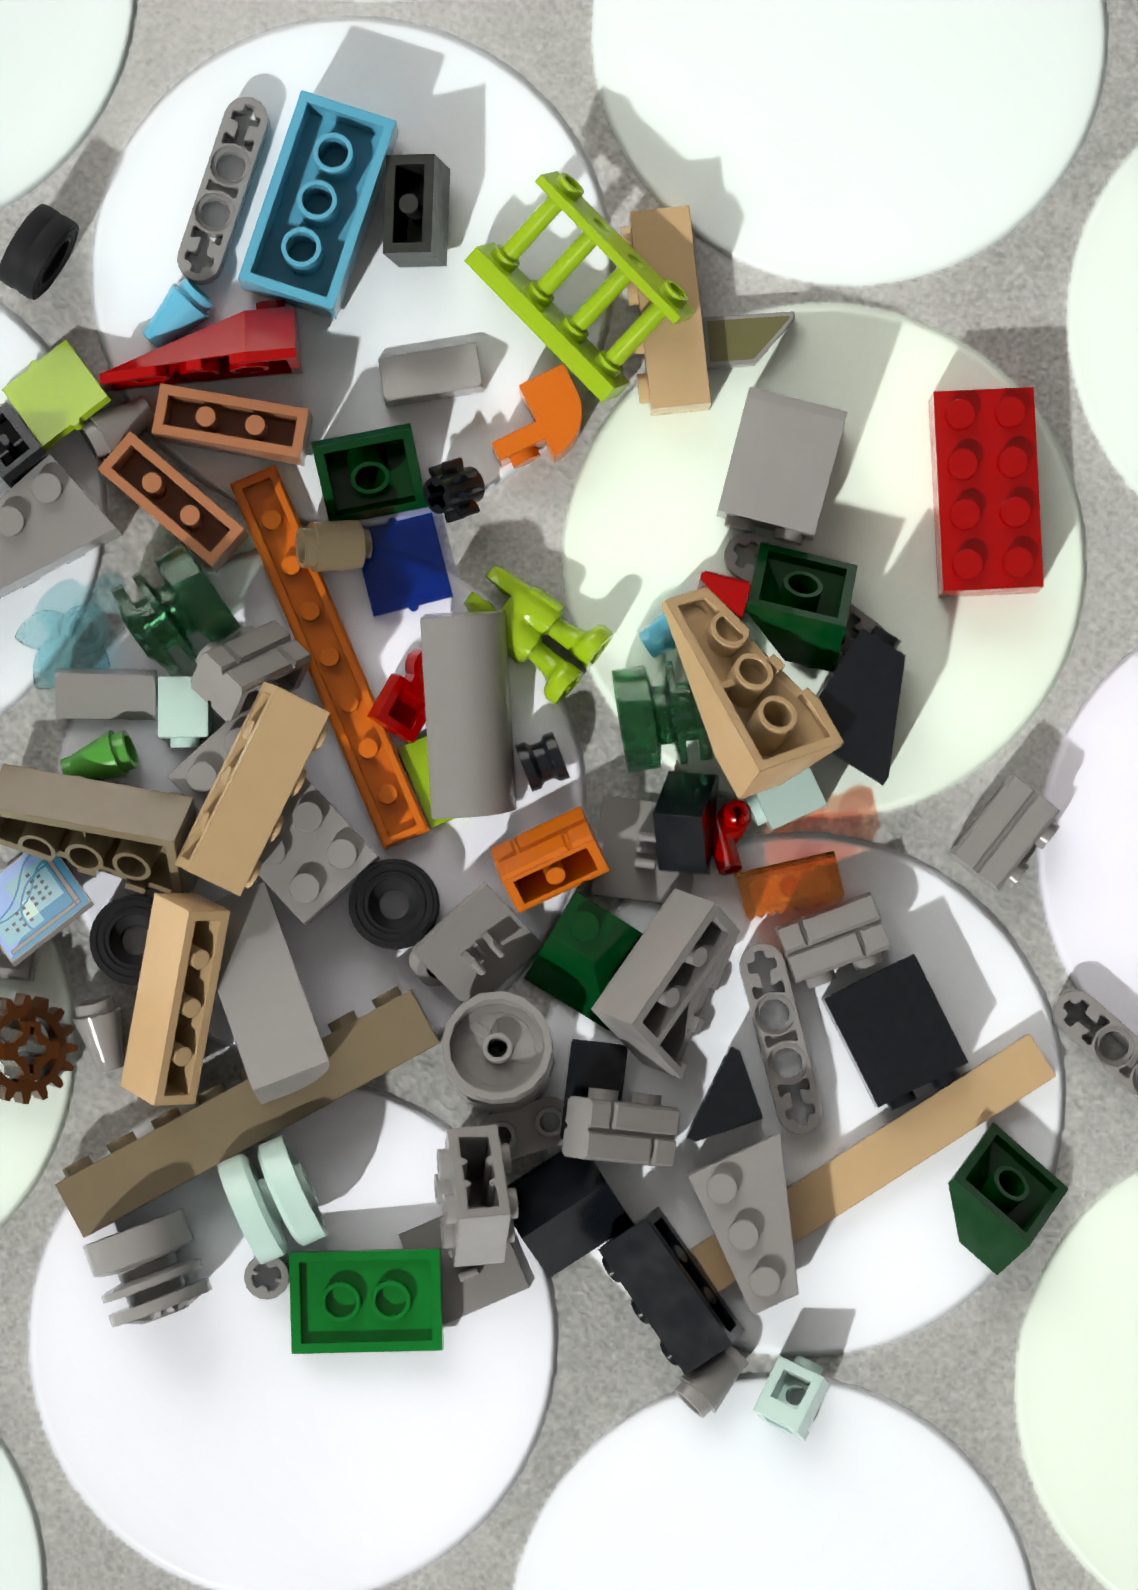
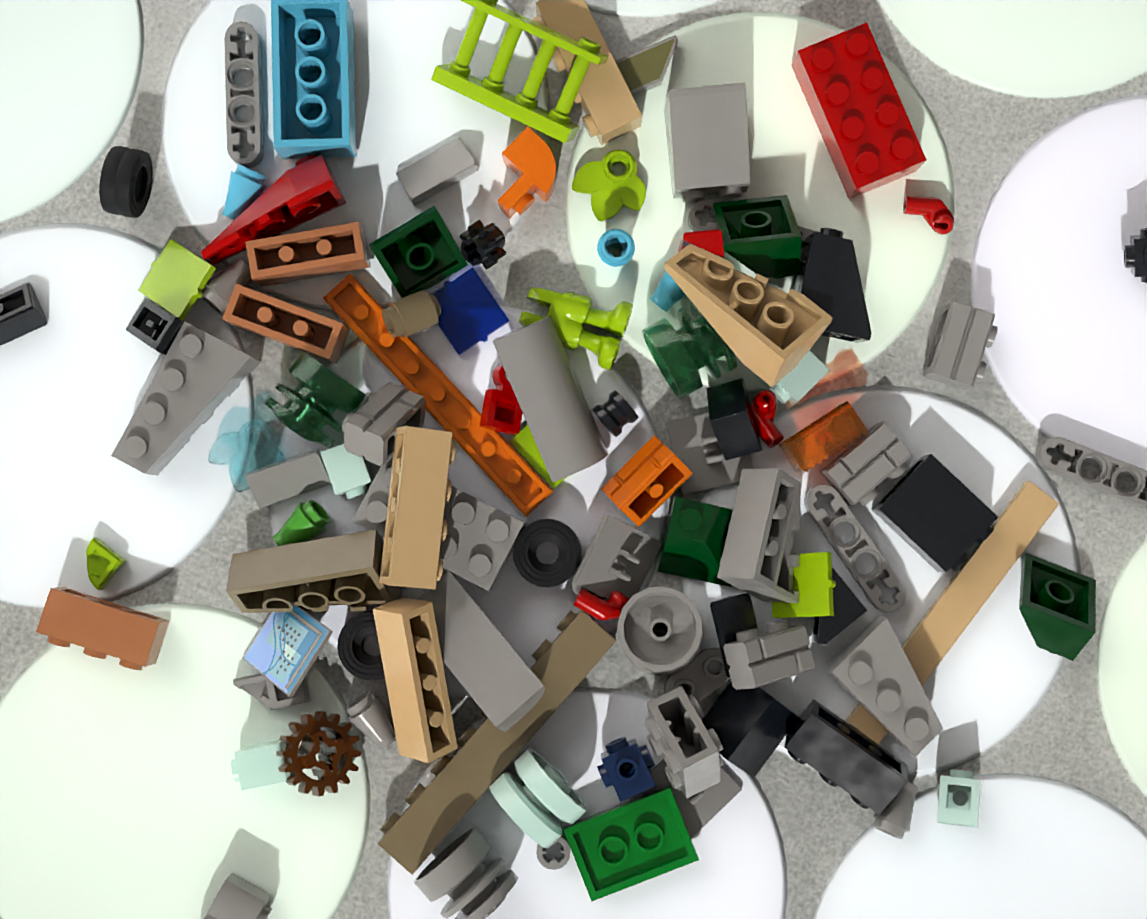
camera: 20 degrees left, 0 degrees up
pearl dark grey brick [382,154,450,267] -> none
none -> lime plate [572,149,646,222]
none -> red arm [573,588,629,620]
none -> medium azure cone [597,229,635,267]
none -> dark blue brick [597,736,656,802]
none -> lime piece [772,552,836,618]
none -> red arm [903,195,954,235]

